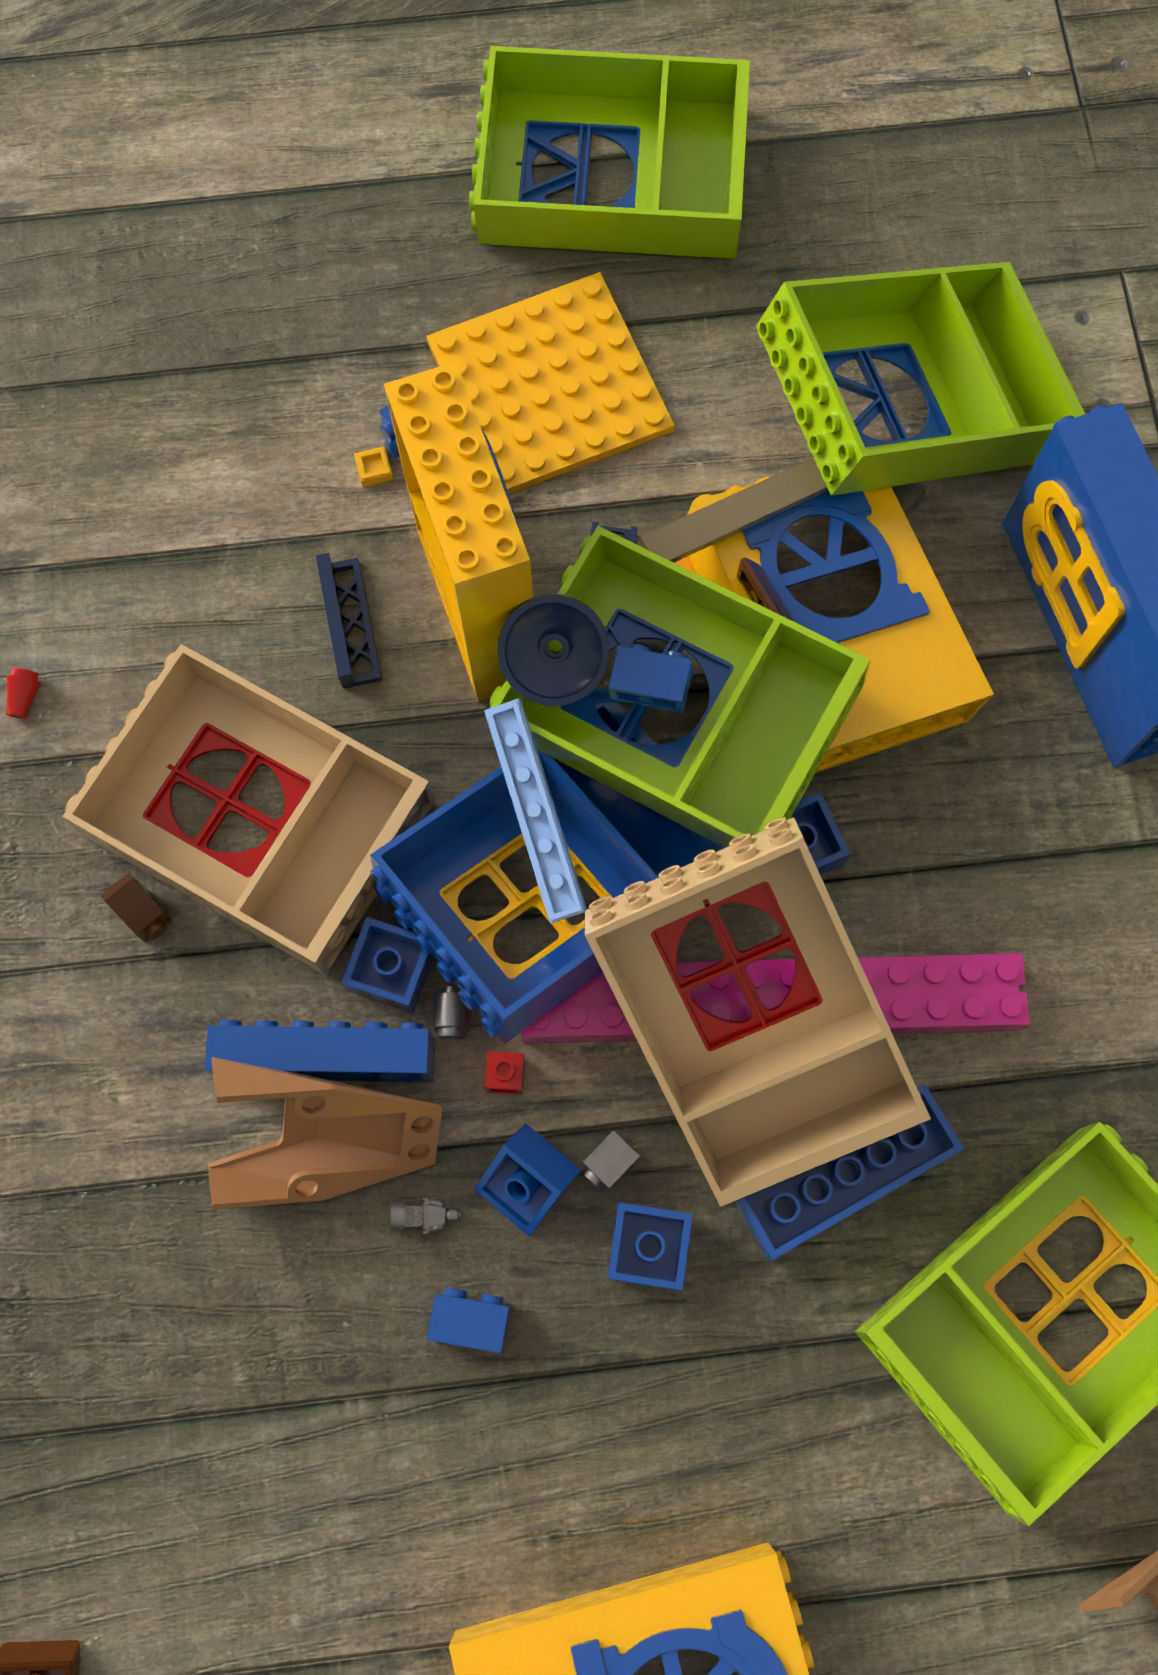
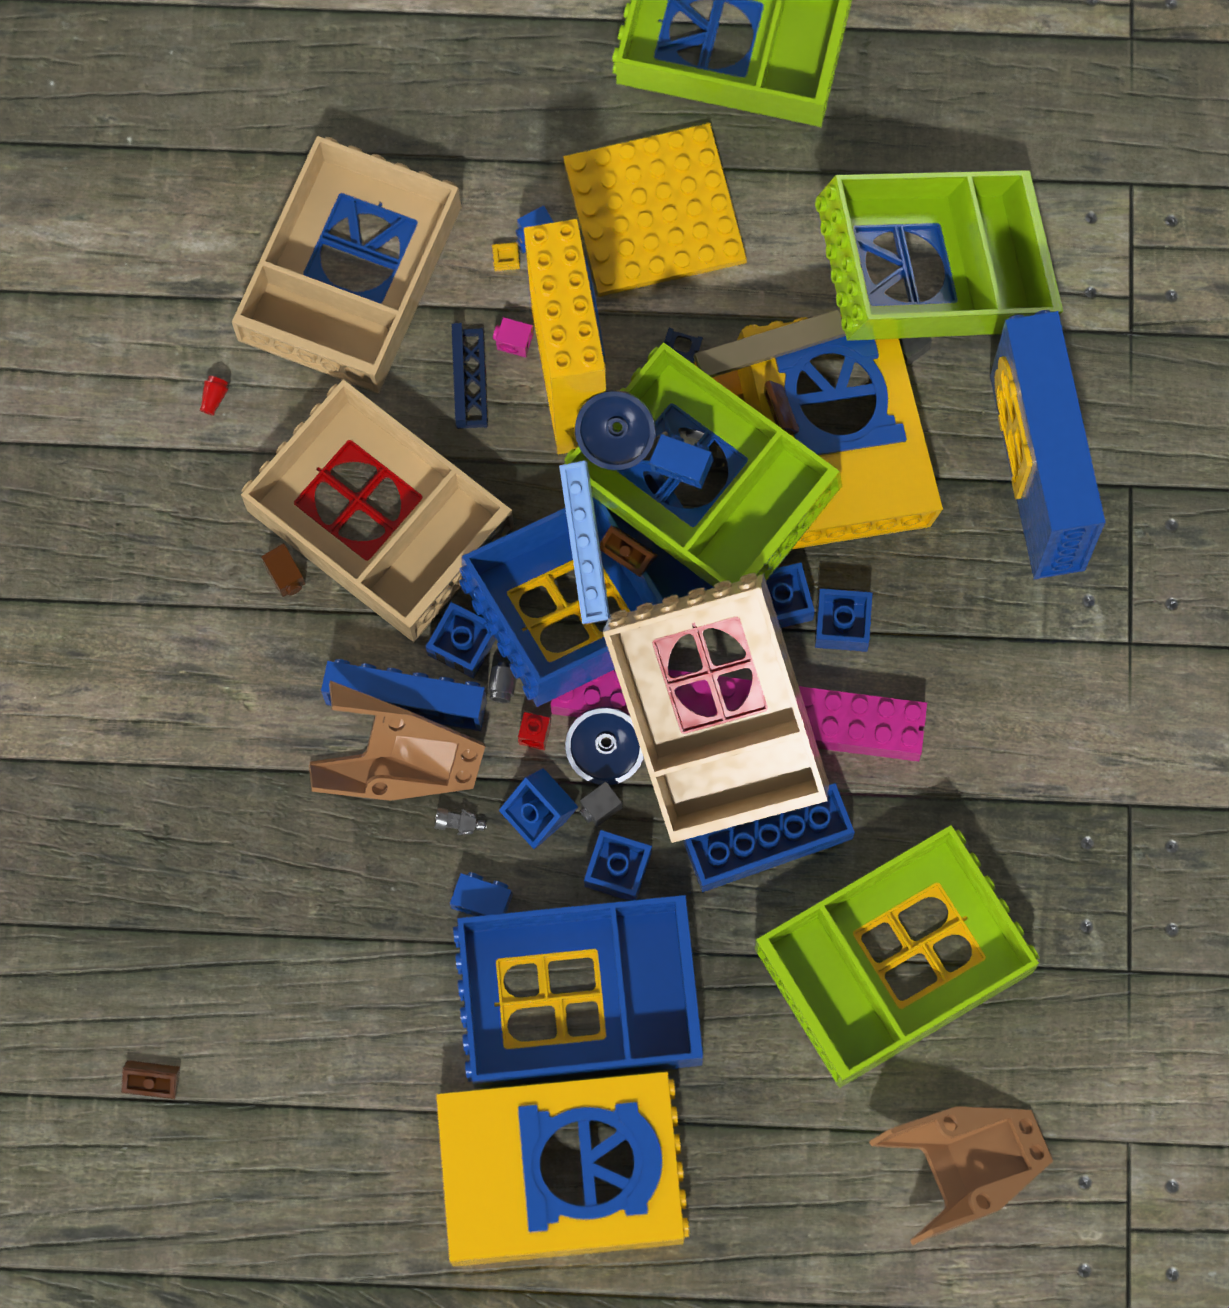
camera: 10 degrees right, 0 degrees up
none -> tan panel [232,136,461,394]
none -> blue panel [453,895,703,1089]
none -> dark pink brick [493,317,534,357]
none -> dark blue dish [565,707,644,785]
none -> reddish brown slope [599,526,658,577]
none -> blue brick [815,589,873,652]

